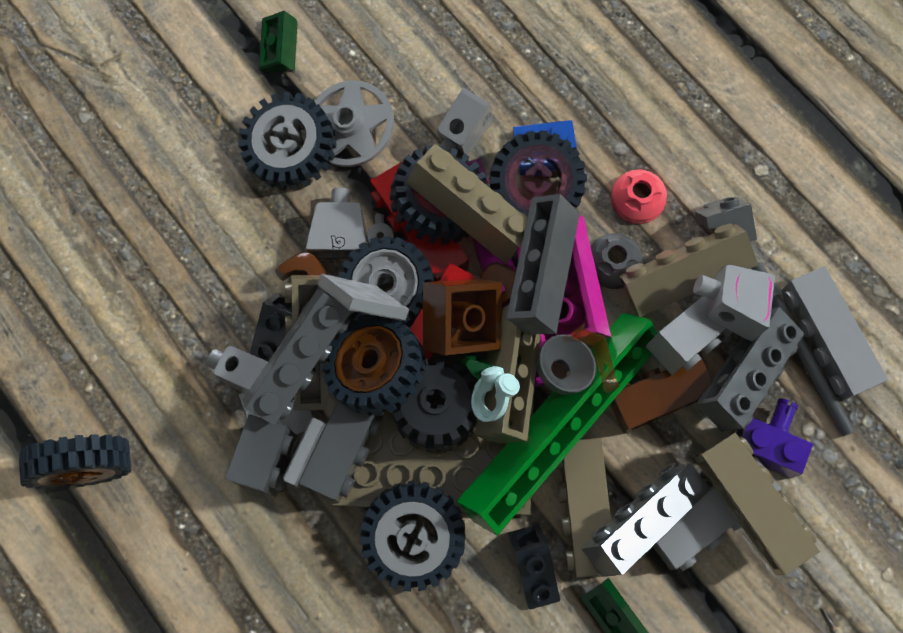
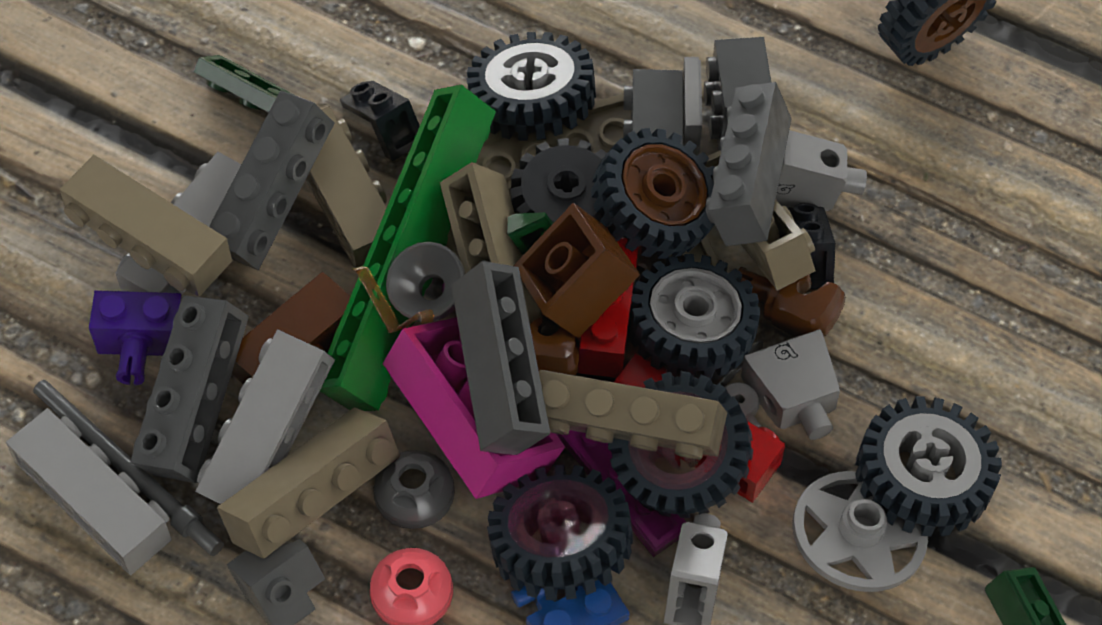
camera: 155 degrees right, 15 degrees down
light grey tile [317,274,409,321] -> none
light aqua piece [471,366,520,422] -> none
light grey torso [693,265,775,341] -> none

